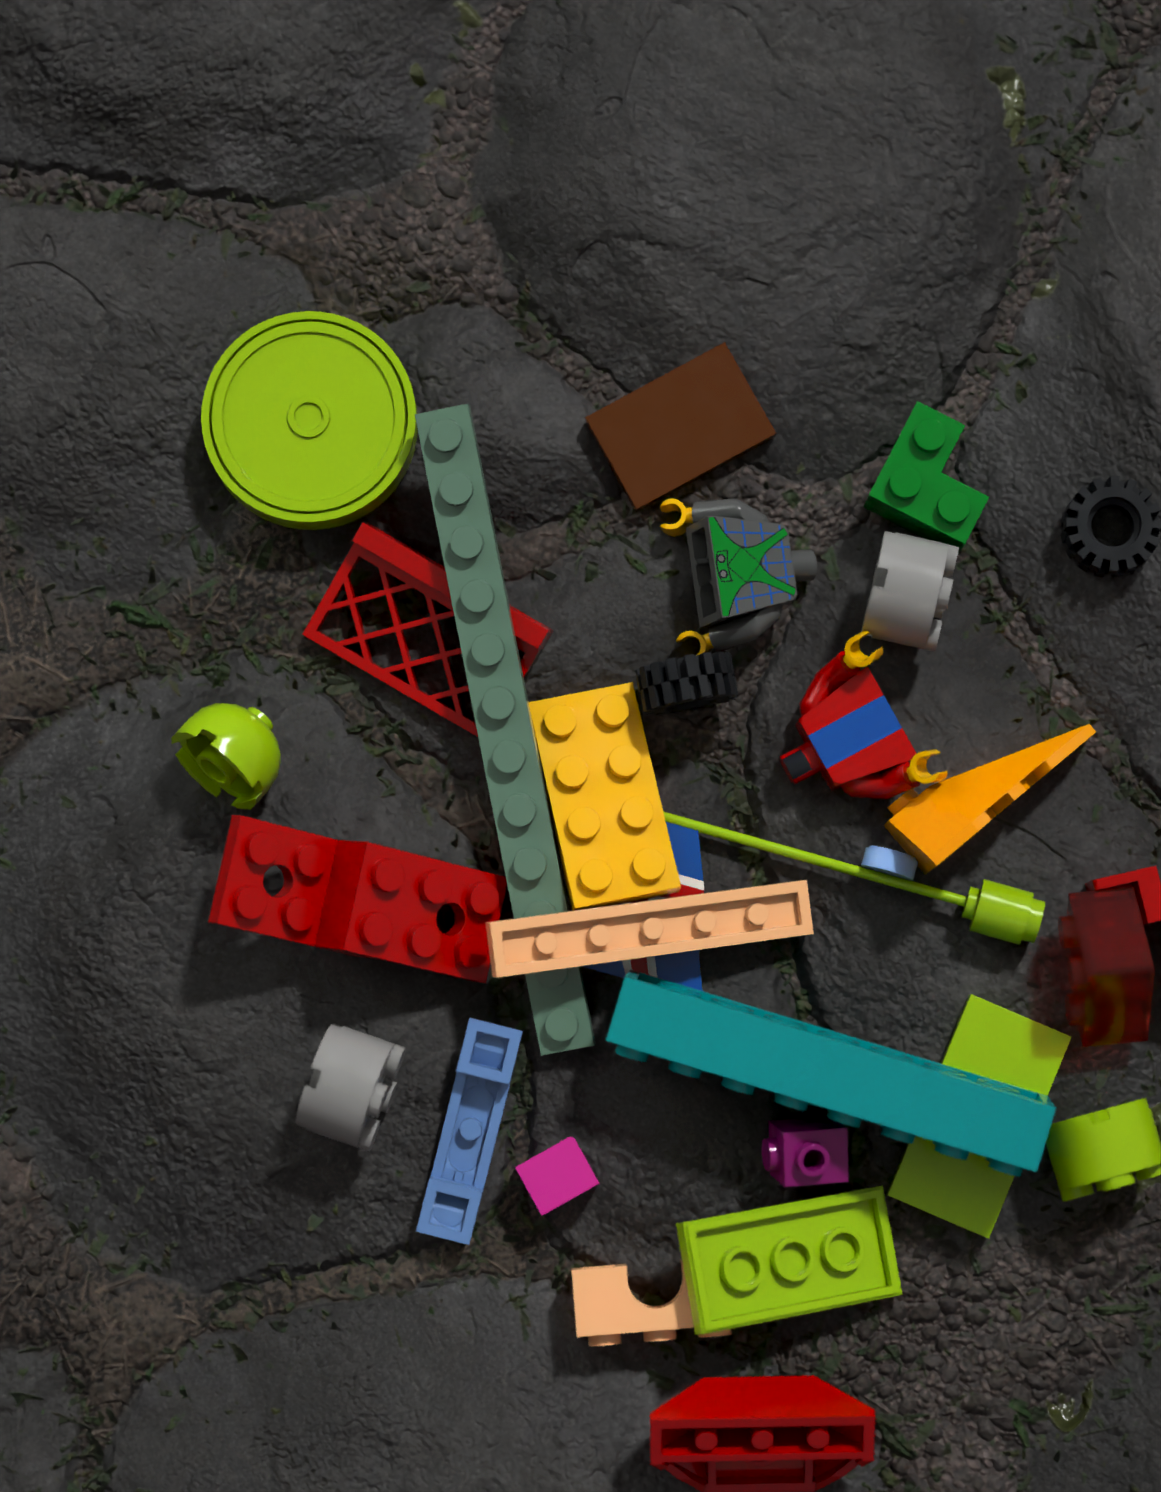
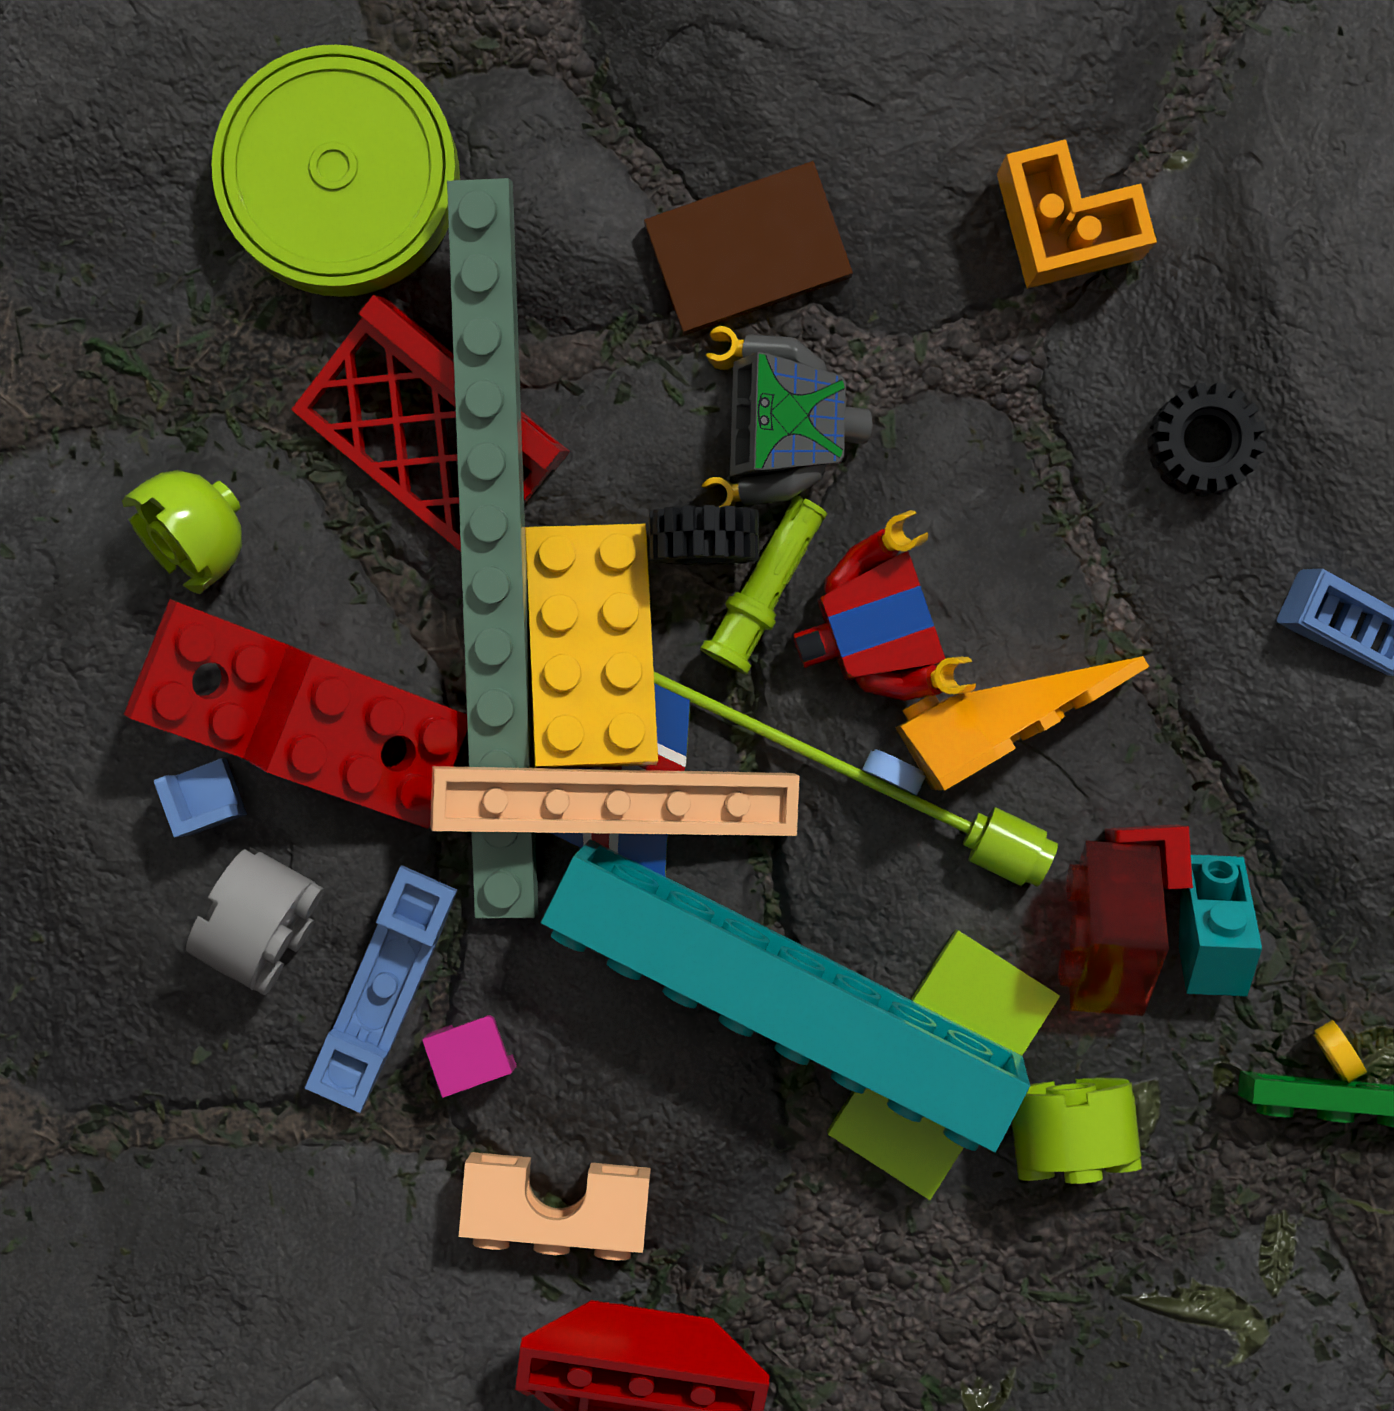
camera: 10 degrees right, 5 degrees up
lime tile [676,1186,903,1335] -> none
magenta brick [762,1116,849,1187] -> none
light grey brick [861,531,959,652] -> none
green brick [863,401,989,555] -> none
none -> medium blue panel [154,758,247,838]
none -> lime pin [700,495,828,675]
none -> light orange brick [997,139,1157,289]

